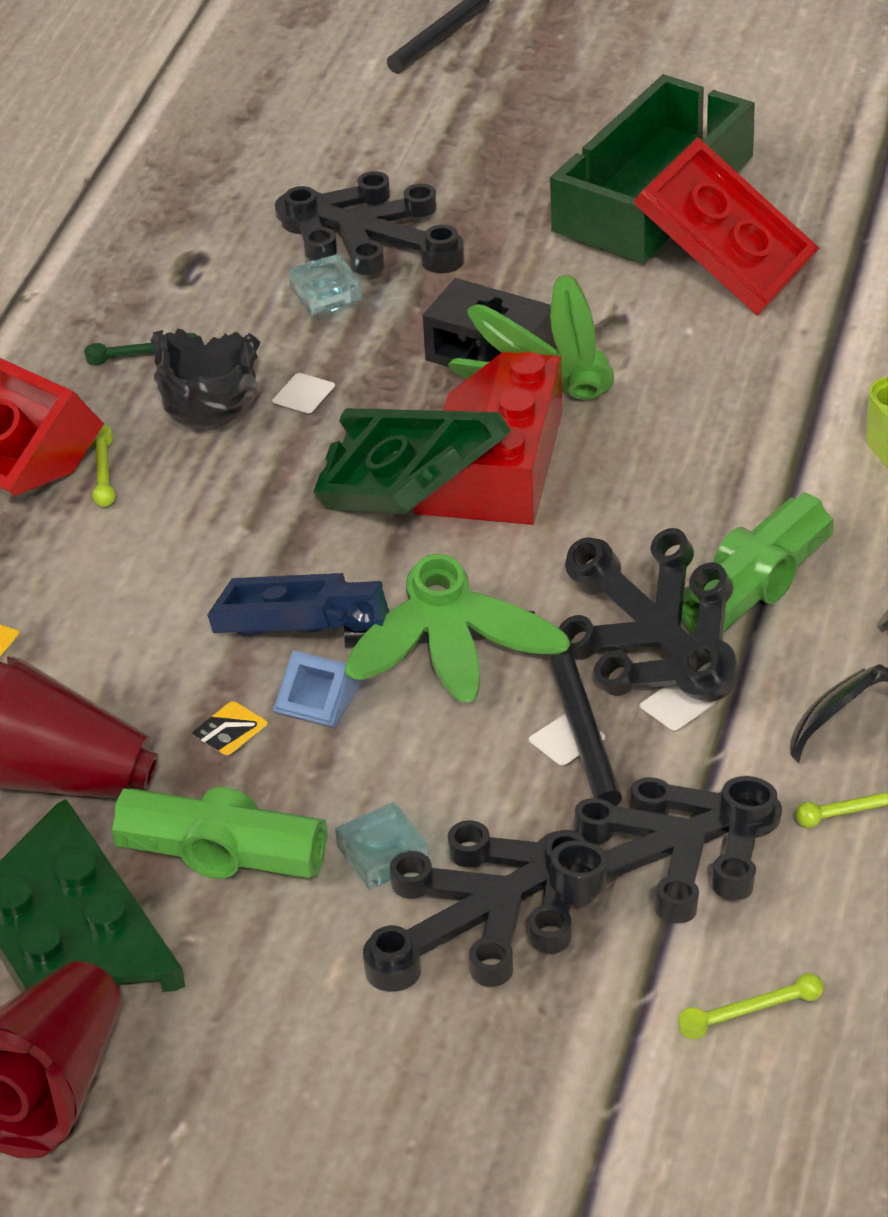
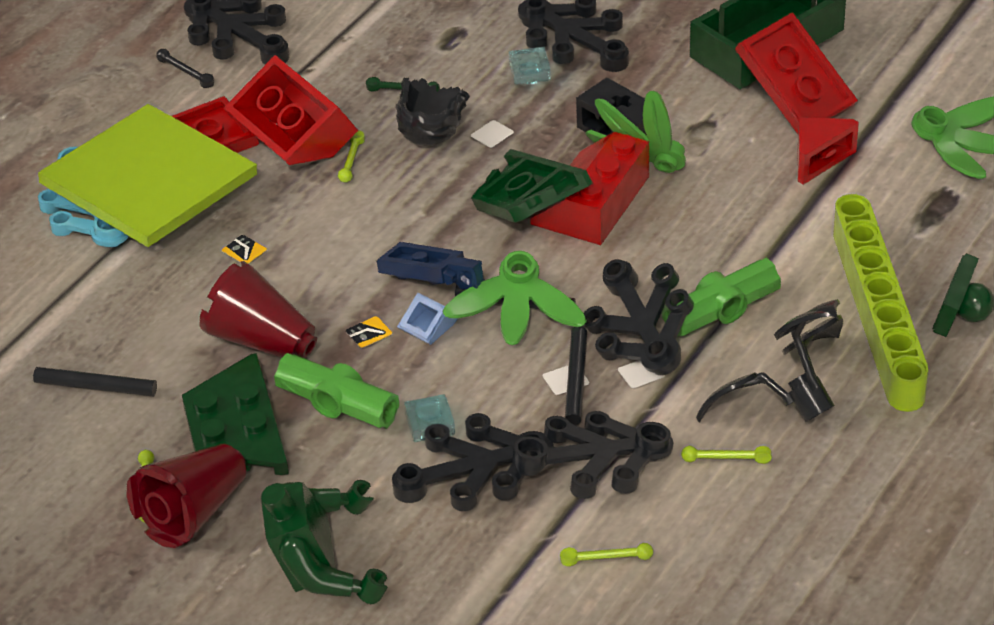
camera: 15 degrees right, 0 degrees up
none -> dark green torso [261,480,388,604]
none -> red slope [797,118,859,185]

